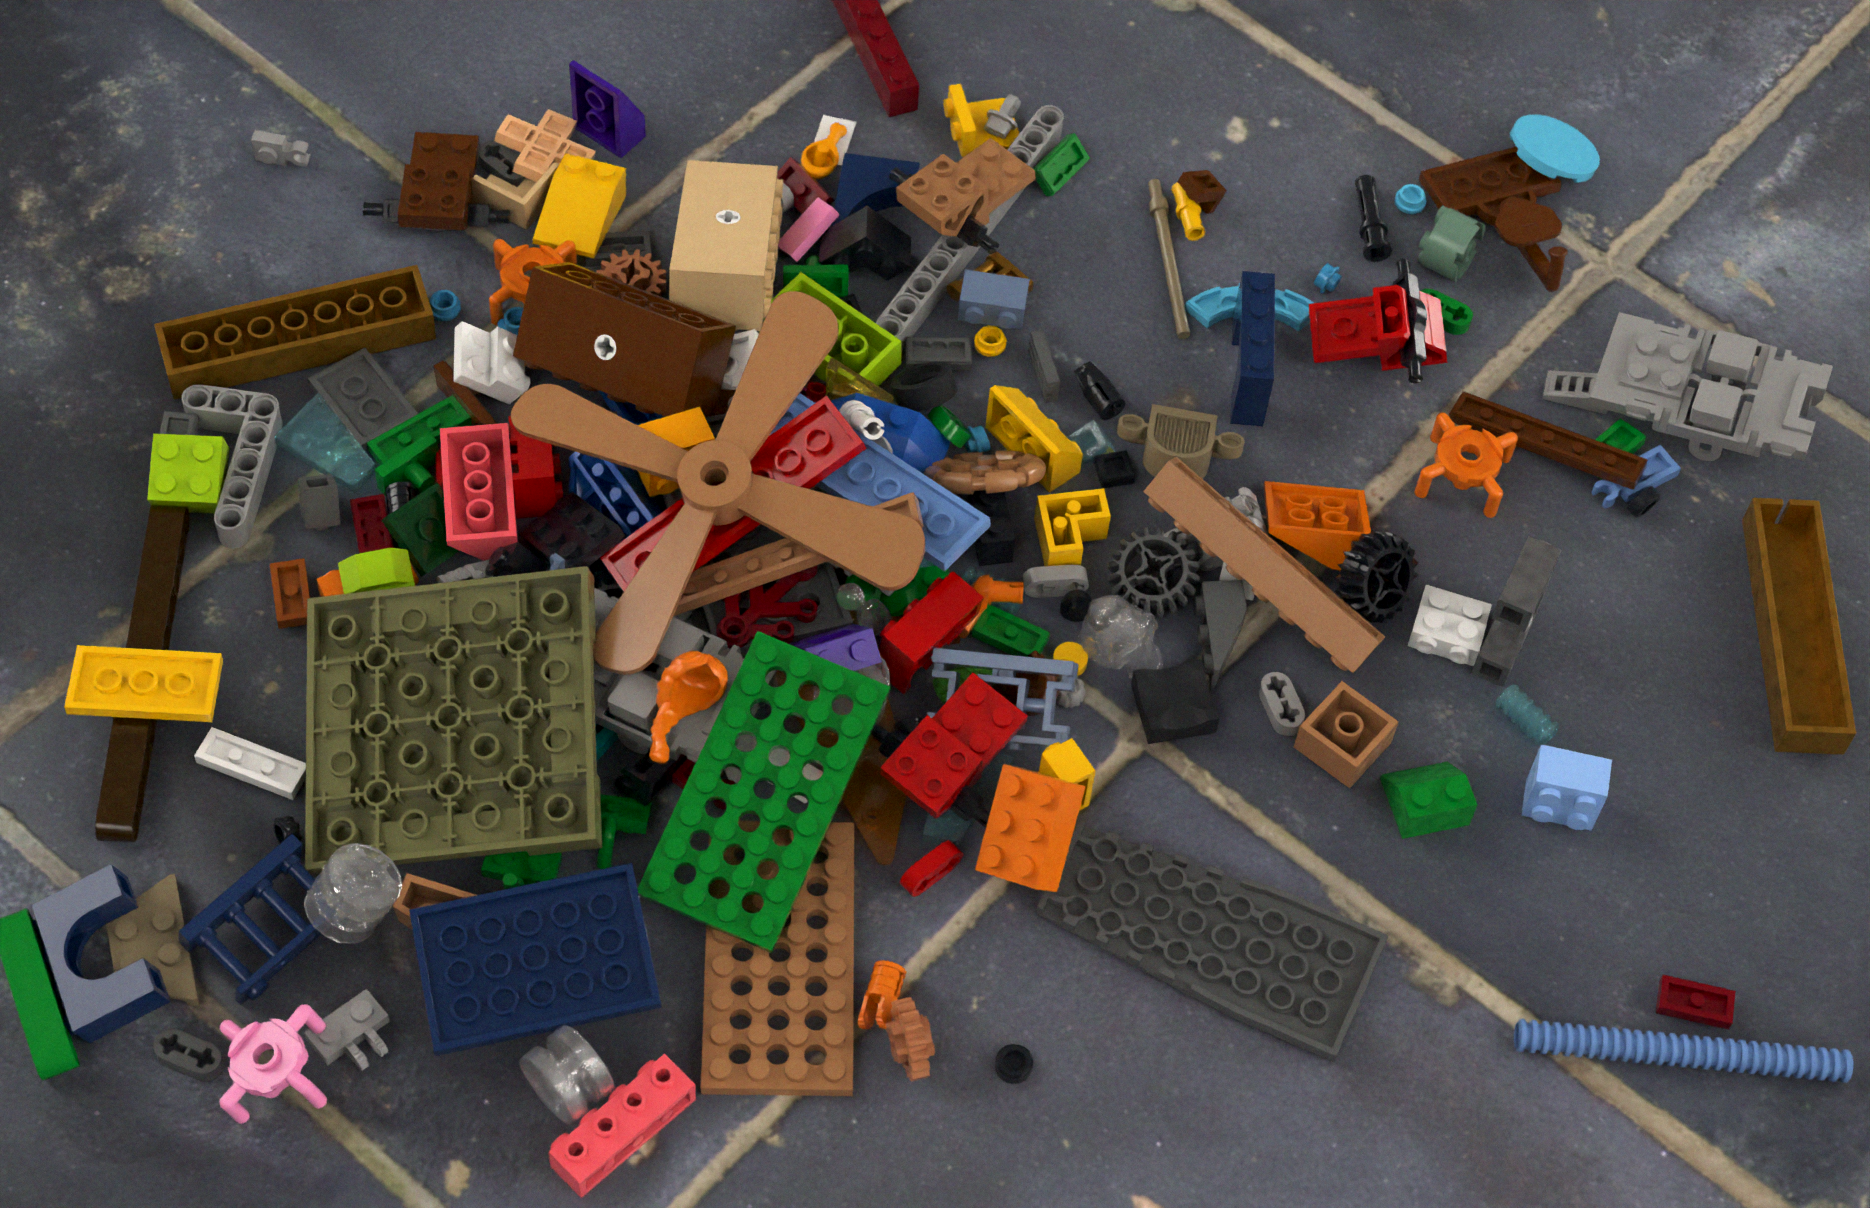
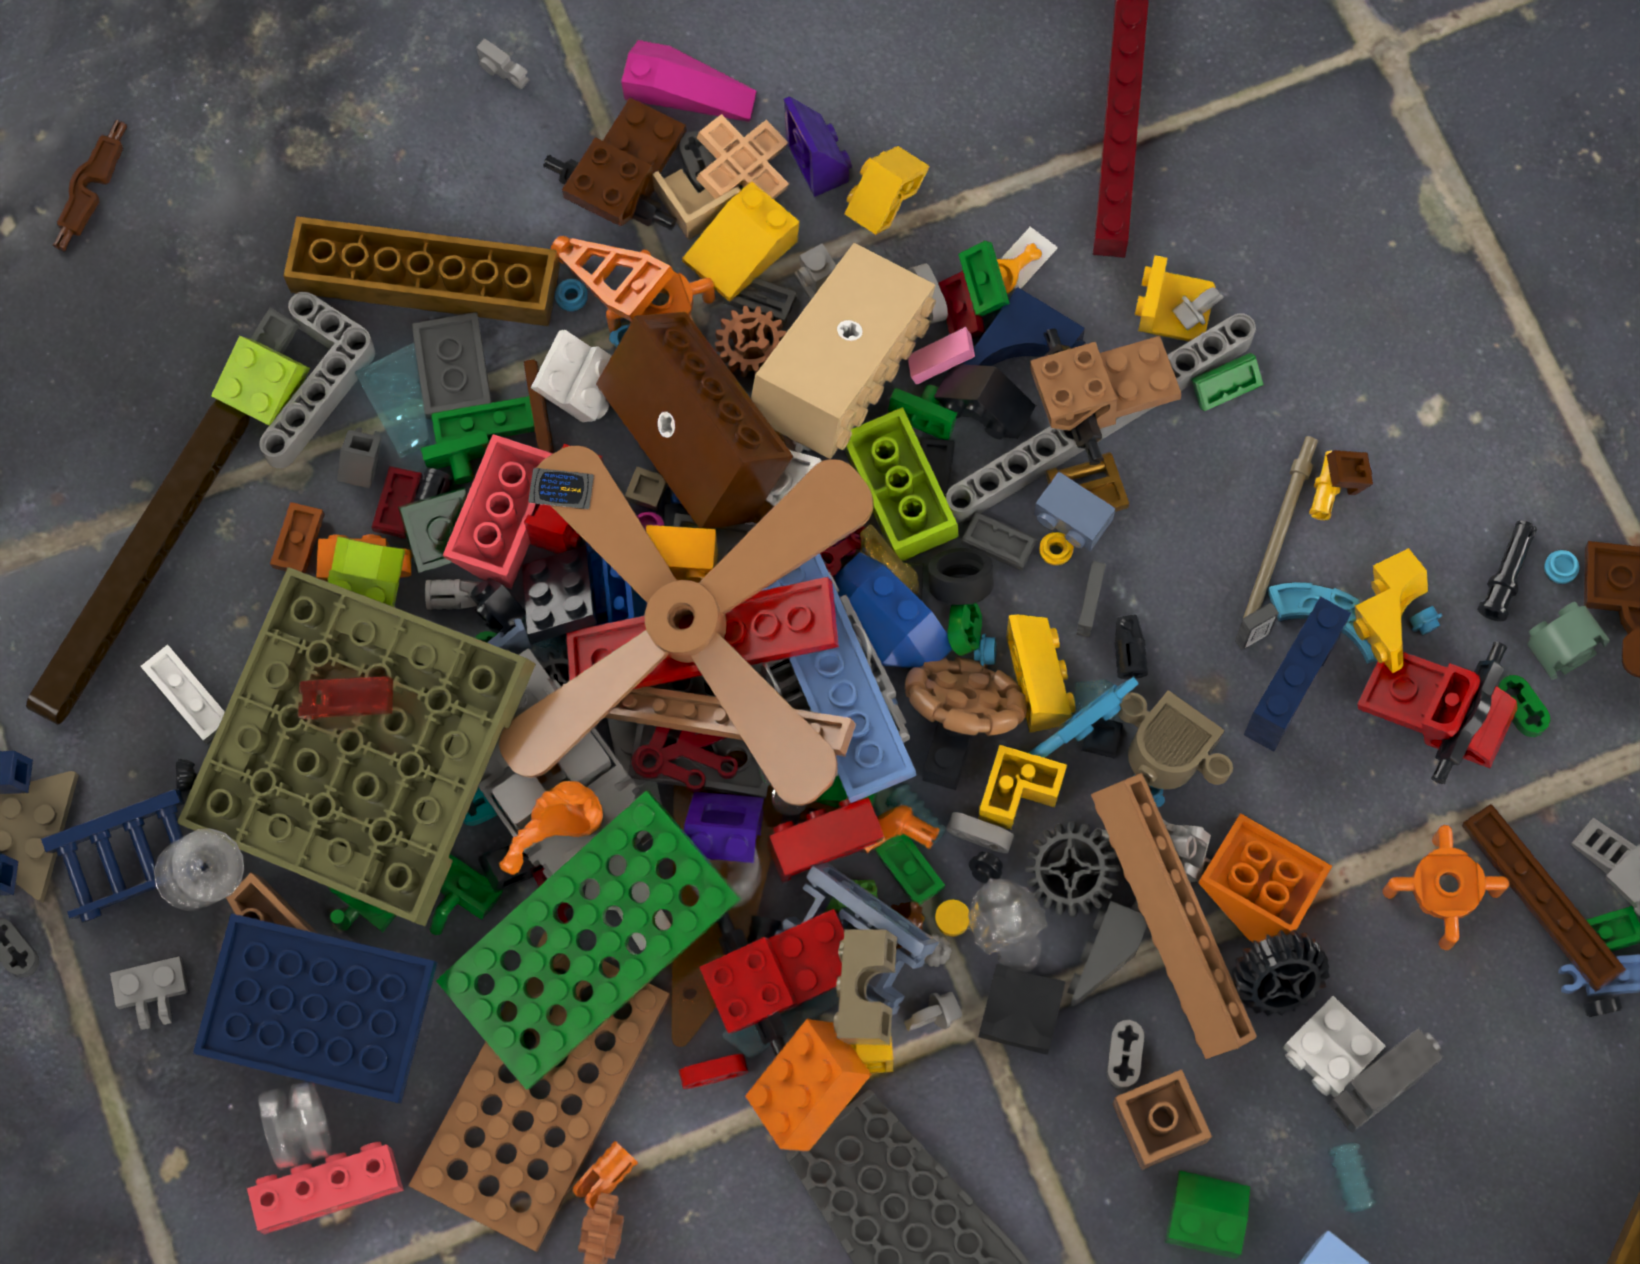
camera: 35 degrees right, 15 degrees up
yellow plate [64,645,223,722] -> none
bright pink plate [219,1004,327,1124] -> none
white pin [839,400,884,440] -> none
none -> clear red plate [298,676,394,719]
none -> sticker [528,468,594,509]
none -> orange plate [551,235,675,322]
none -> dark pink wedge [621,40,757,122]
none -> light grey brick [794,243,836,300]
none -> dark tan arch [834,930,897,1045]
none -> yellow brick [844,146,930,235]
none -> light grey piece [904,992,962,1031]
none -> green plate [958,241,1010,316]
none -> dark azure plate [1028,677,1139,758]
none -> dark grey tile [1235,603,1279,651]
none -> yellow arch [1353,548,1428,673]

